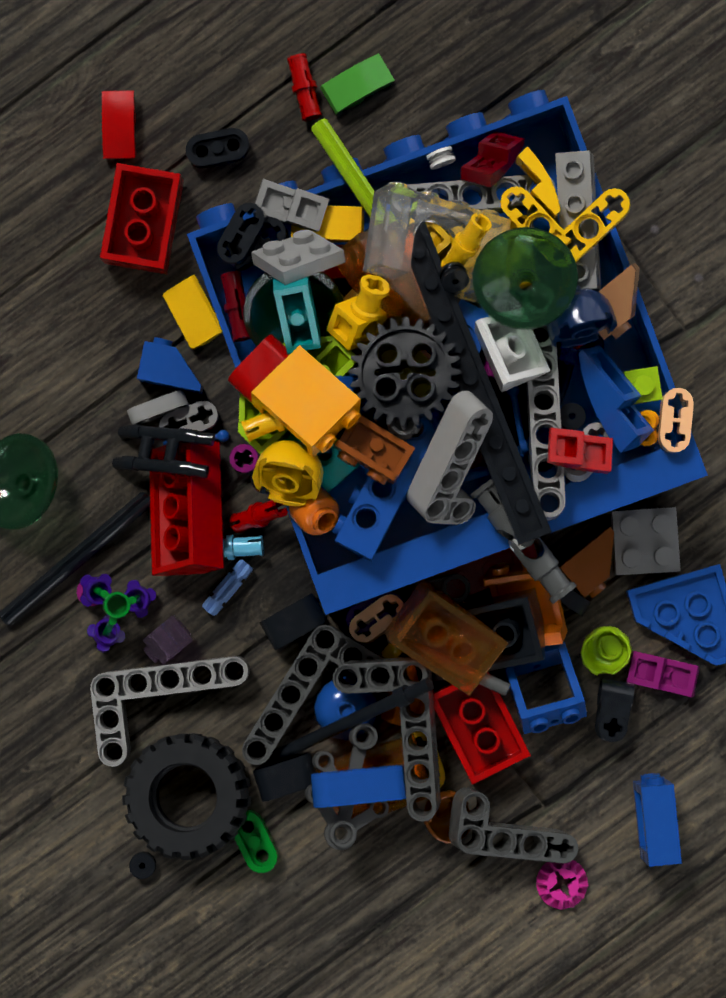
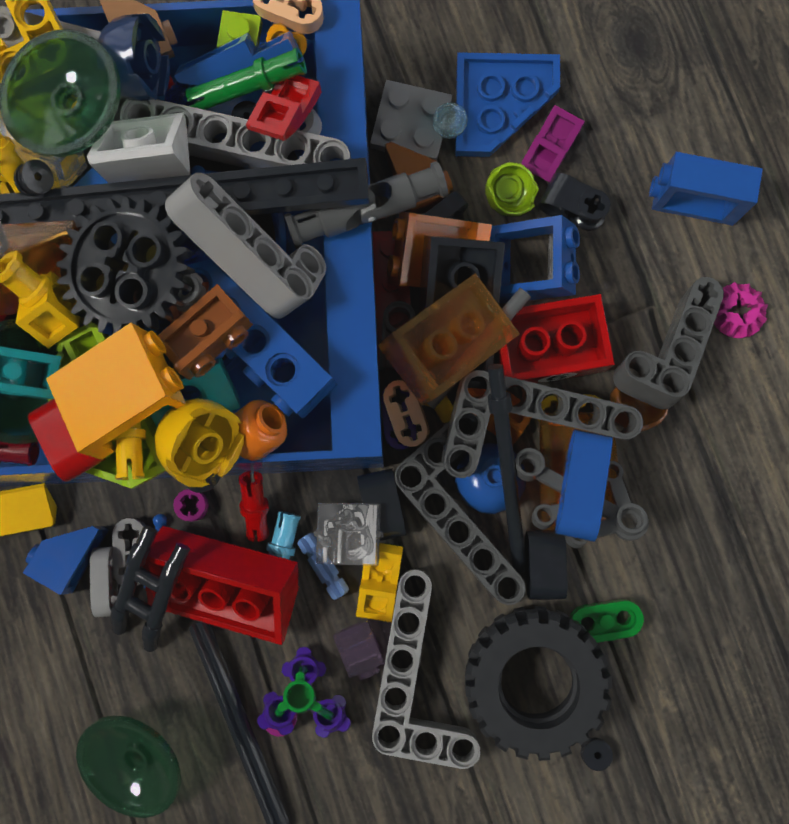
camera: 75 degrees left, 5 degrees down
none -> green pin [186,47,307,110]
none -> piece [314,503,383,566]
none -> yellow slope [356,543,403,622]
none -> clear light blue plate [433,103,468,138]

